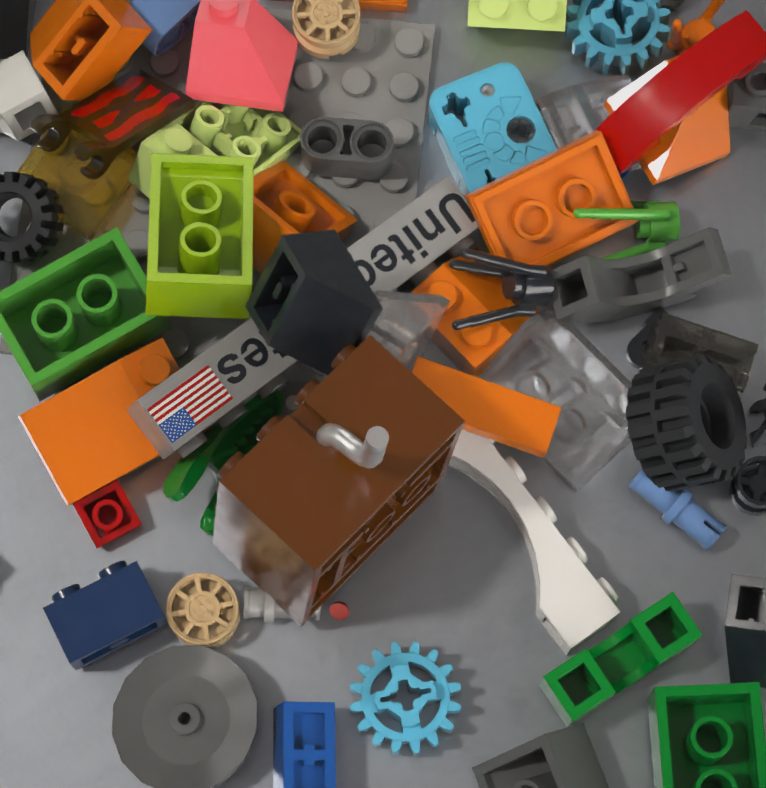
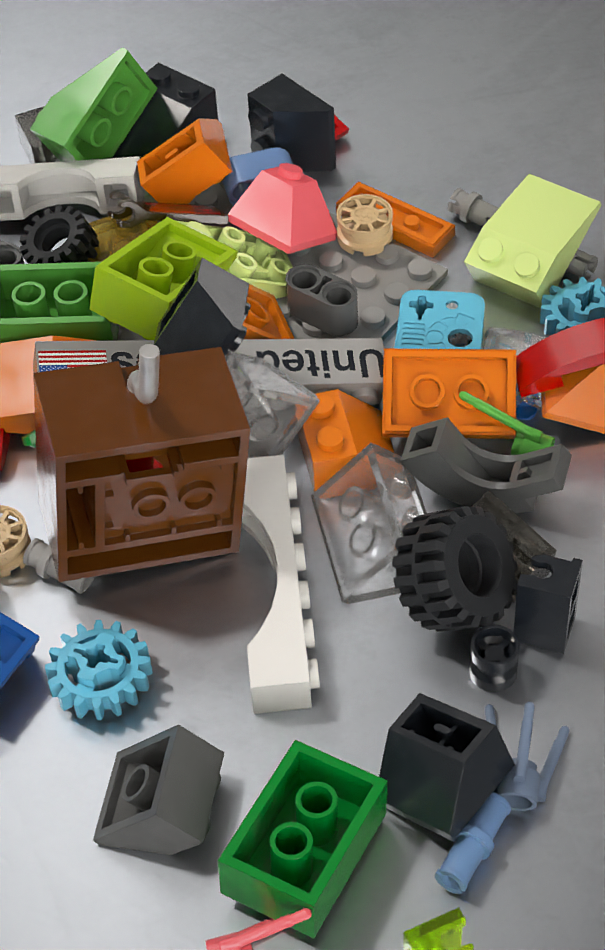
camera: 35 degrees right, 25 degrees down
coral piece [329,601,349,620] -> none
orange tile [412,356,562,458] -> none
black plant [449,248,554,330] -> none
green arch [539,592,703,727] -> none
medium blue pin [627,469,727,551] -> none

